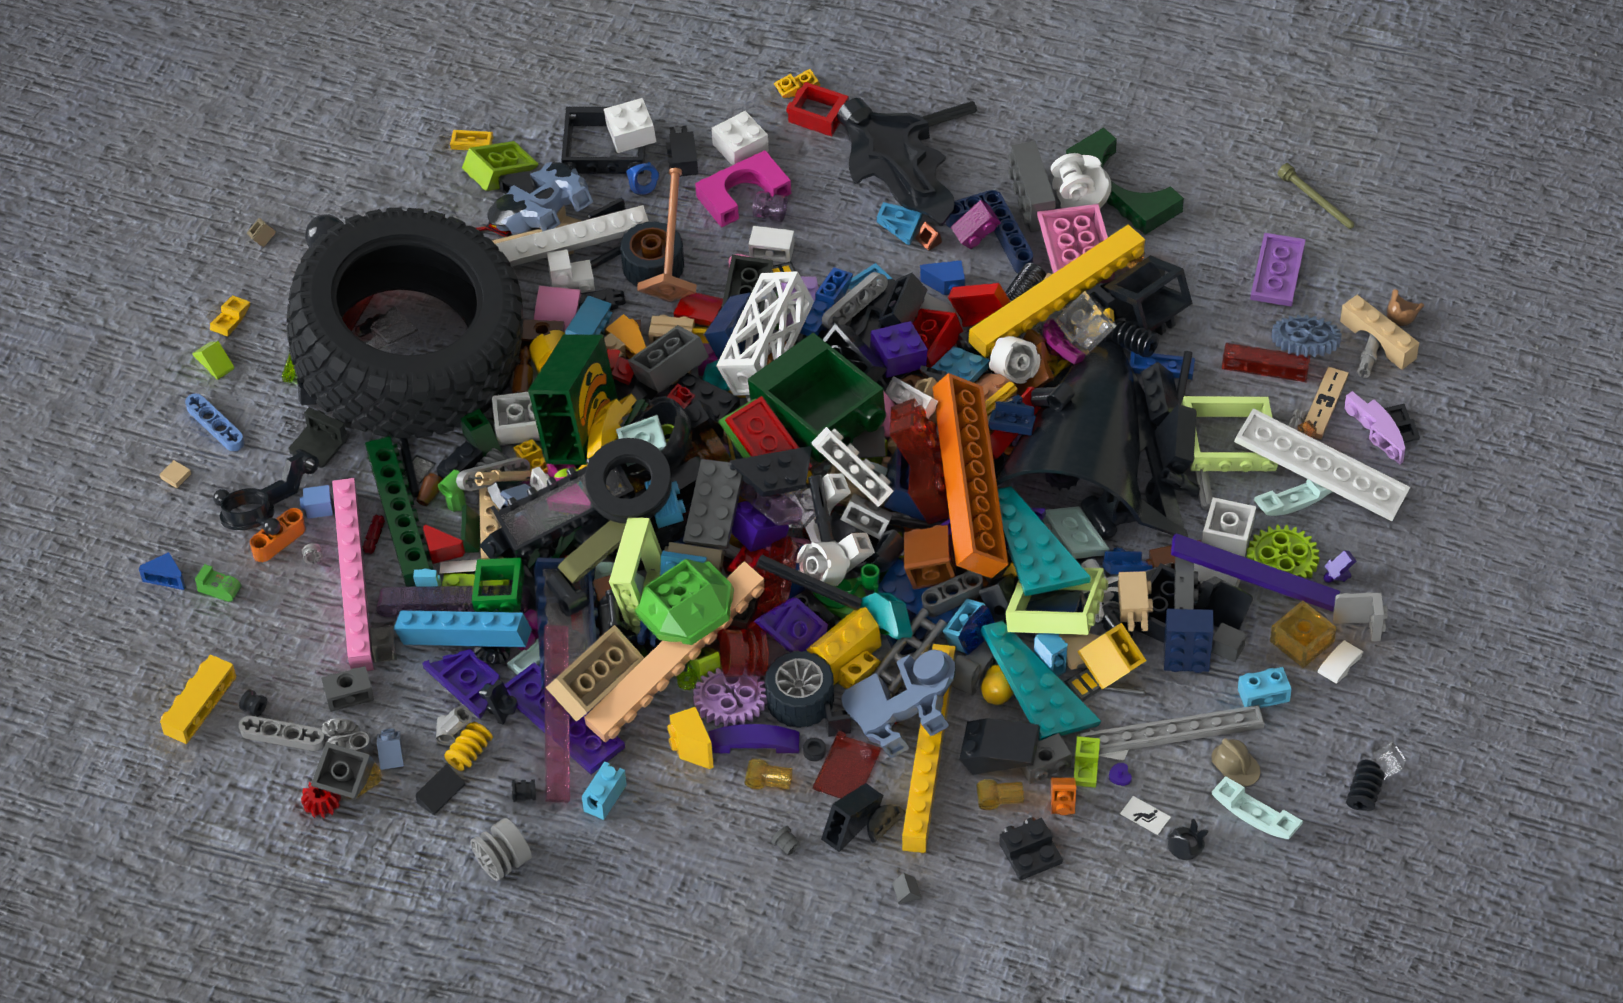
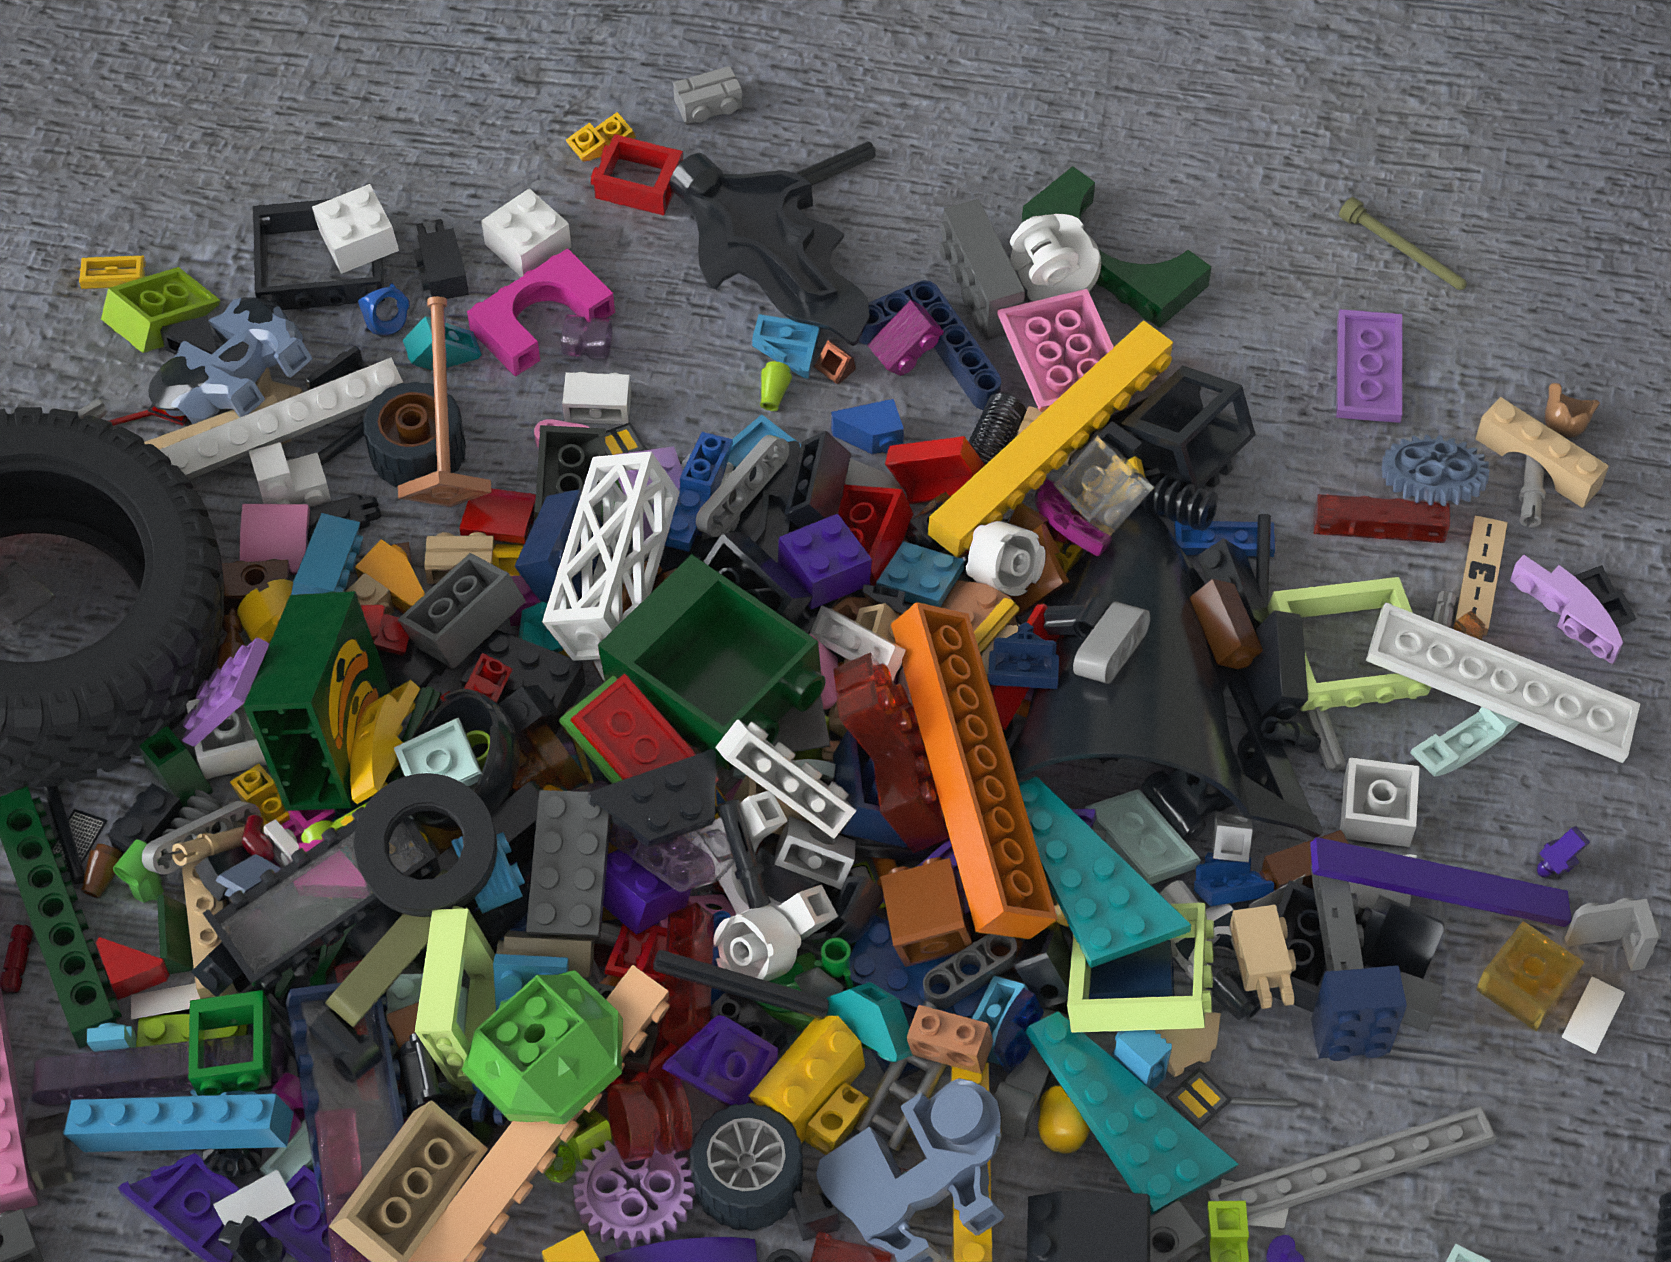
camera: 10 degrees left, 5 degrees up
yellow slope [1077,623,1147,689] -> none
dark tan piece [1211,738,1261,787] -> none
medium azure brick [1238,667,1291,708] -> none
lime gear [1246,525,1319,579] -> none
none -> medium lavender plate [182,637,269,747]
none -> white sticker [213,1170,295,1226]
none -> dark red arm [242,815,275,862]
none -> teal slope [403,316,482,370]
none -> light grey brick [673,66,742,124]
none -> lime cone [760,361,792,411]
none -> dark grey slope [794,967,844,998]
none -> nougat brick [906,1005,994,1074]
none -> light grey beam [1073,602,1150,684]
none -> reddish brown brick [1189,578,1263,669]
none -> light grey brick [1212,812,1253,862]

